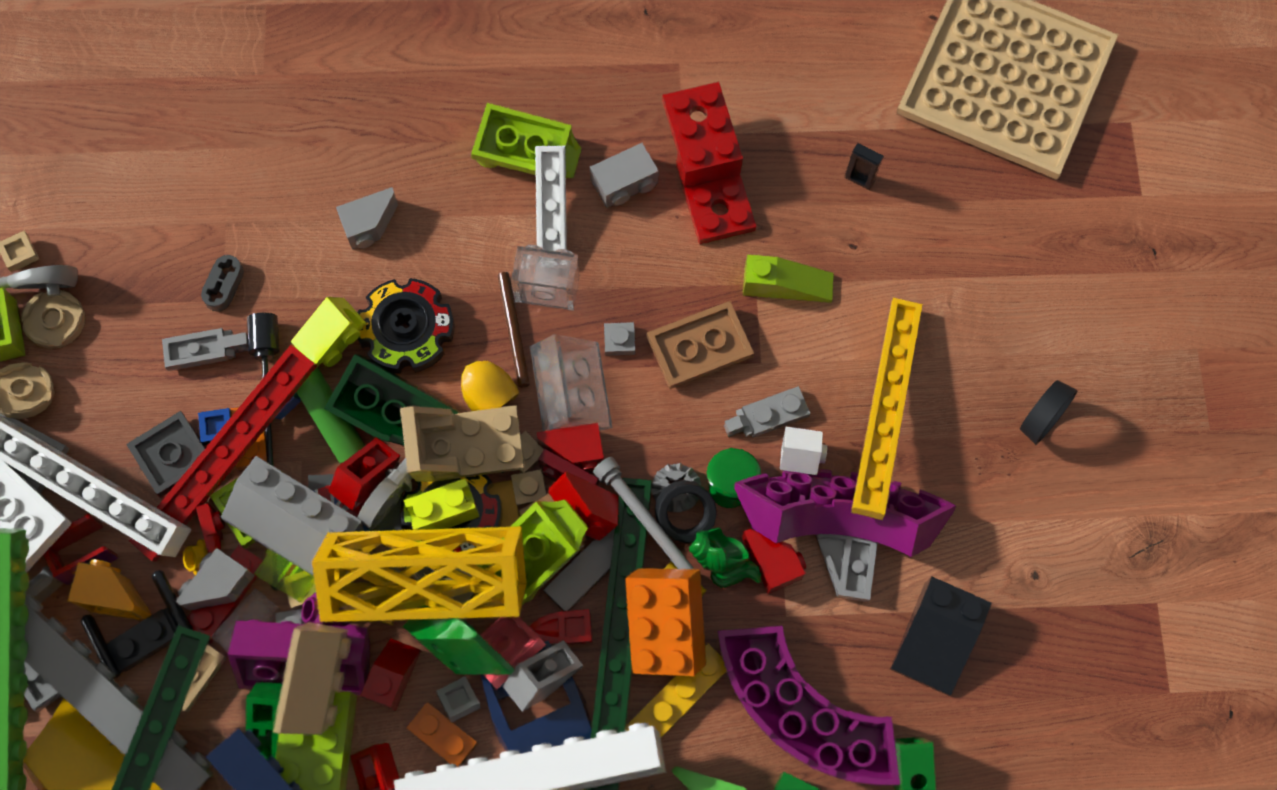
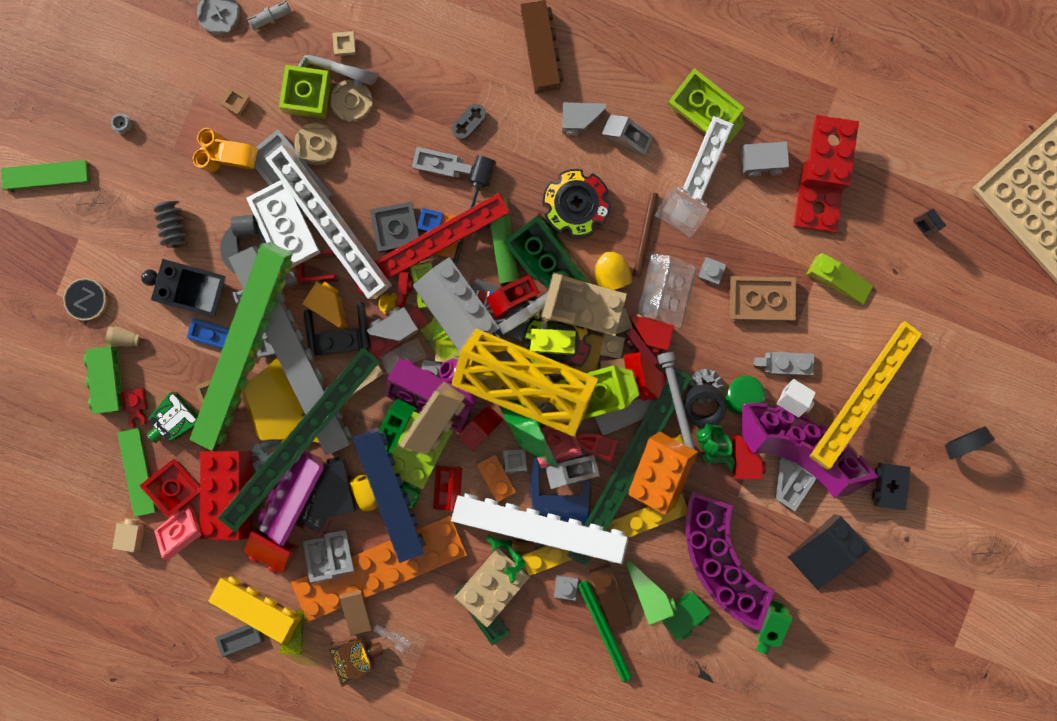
camera: 30 degrees right, 15 degrees up
neon yellow brick [291,297,366,367] -> none
none -> reddish brown brick [521,0,563,93]
none -> light grey slope [602,115,653,155]
none -> black brick [872,463,911,510]

